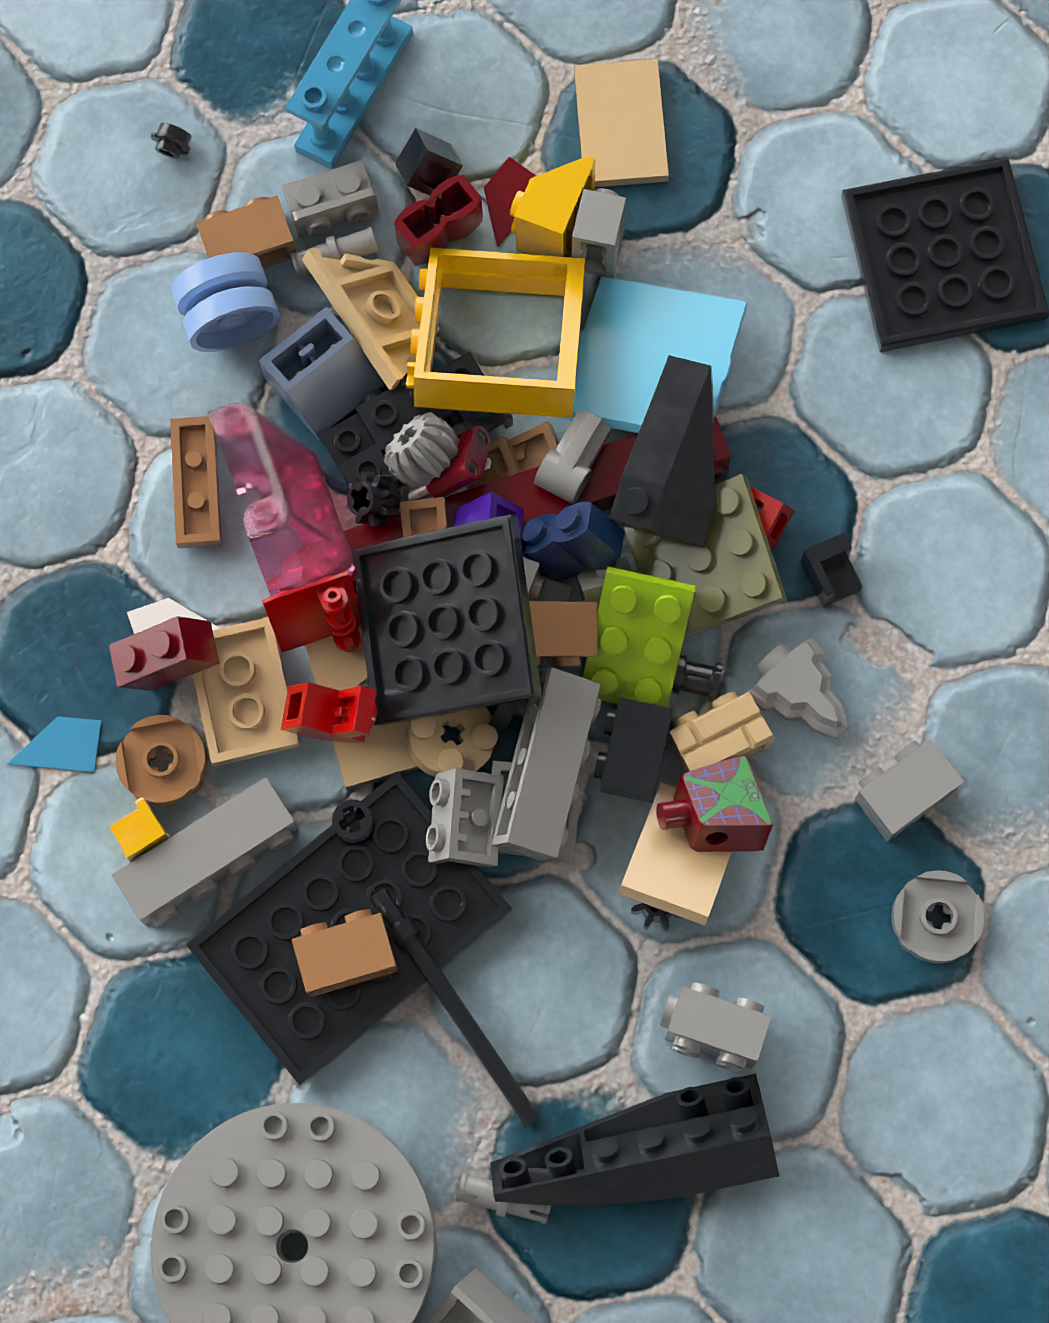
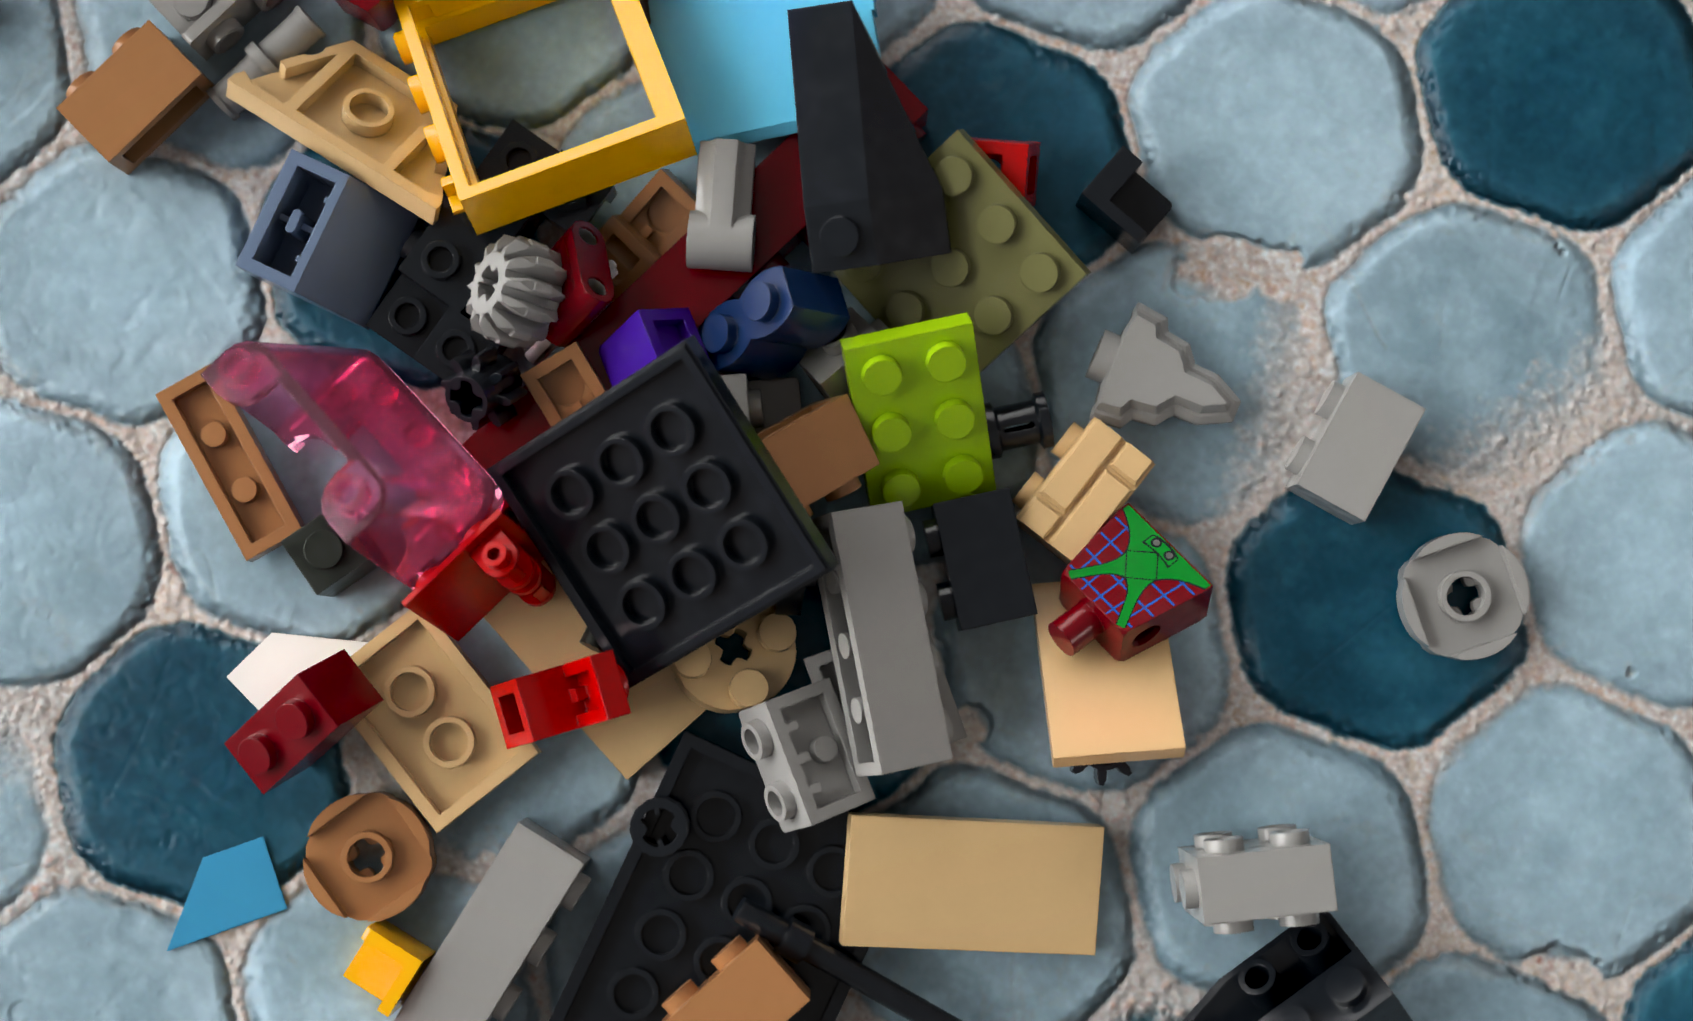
camera: 30 degrees left, 10 degrees up
light blue wheel [170,252,280,352] -> none
none -> pearl dark grey brick [281,505,386,597]
none -> tan tile [839,812,1105,955]

